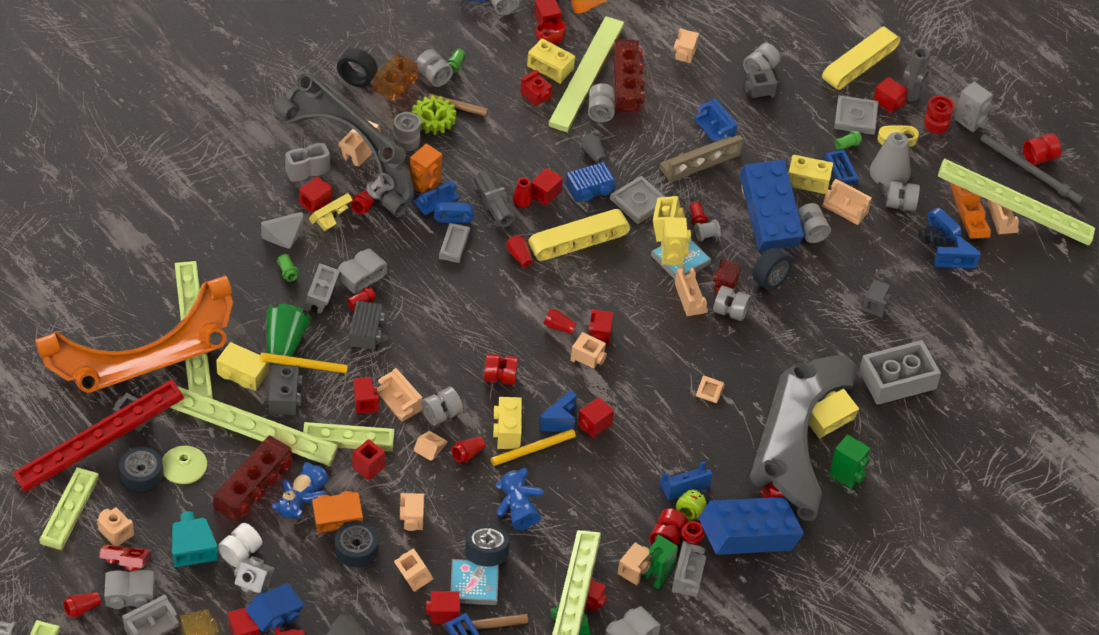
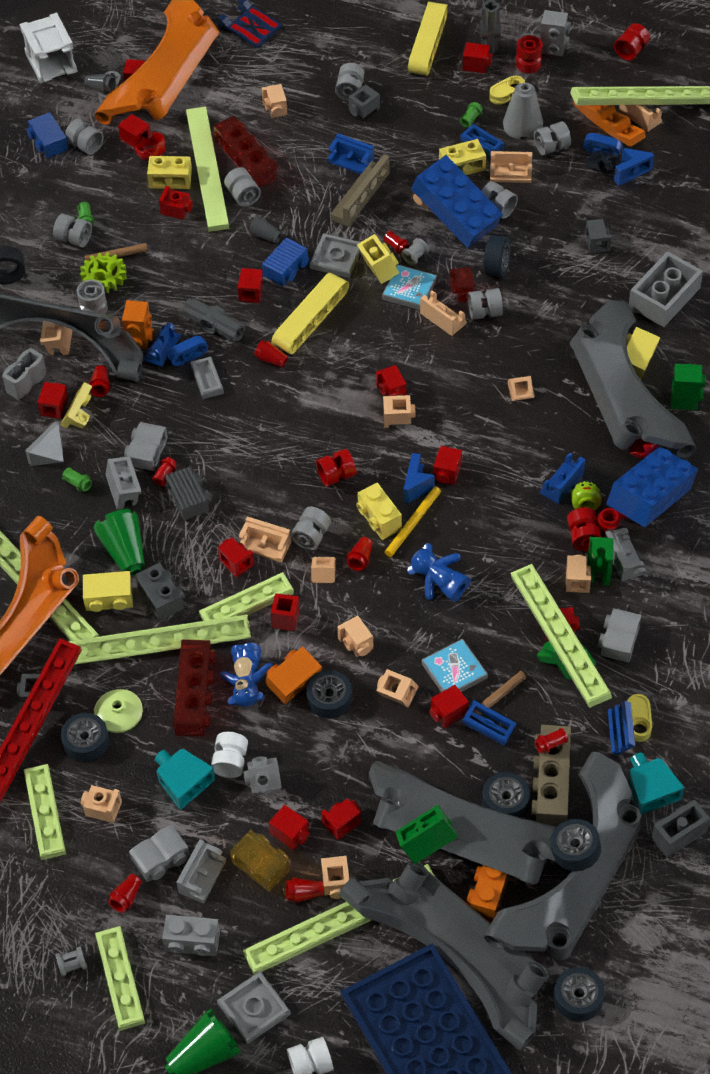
camera: 25 degrees left, 5 degrees up
red plate [100,544,152,571] -> none
blue brick [245,584,305,632] -> none
yellow bar [260,353,347,374] -> none
light grey bush [366,173,394,199] -> none
clear orange brick [373,53,418,101] -> none
black wheel [465,525,510,567] -> none
red cone [512,177,533,208] -> none
red cone [543,308,577,335] -> none
light yellow brick [661,217,691,265] -> none
light grey tile [834,95,878,135] -> none
dark grey bar [981,134,1084,205] -> none

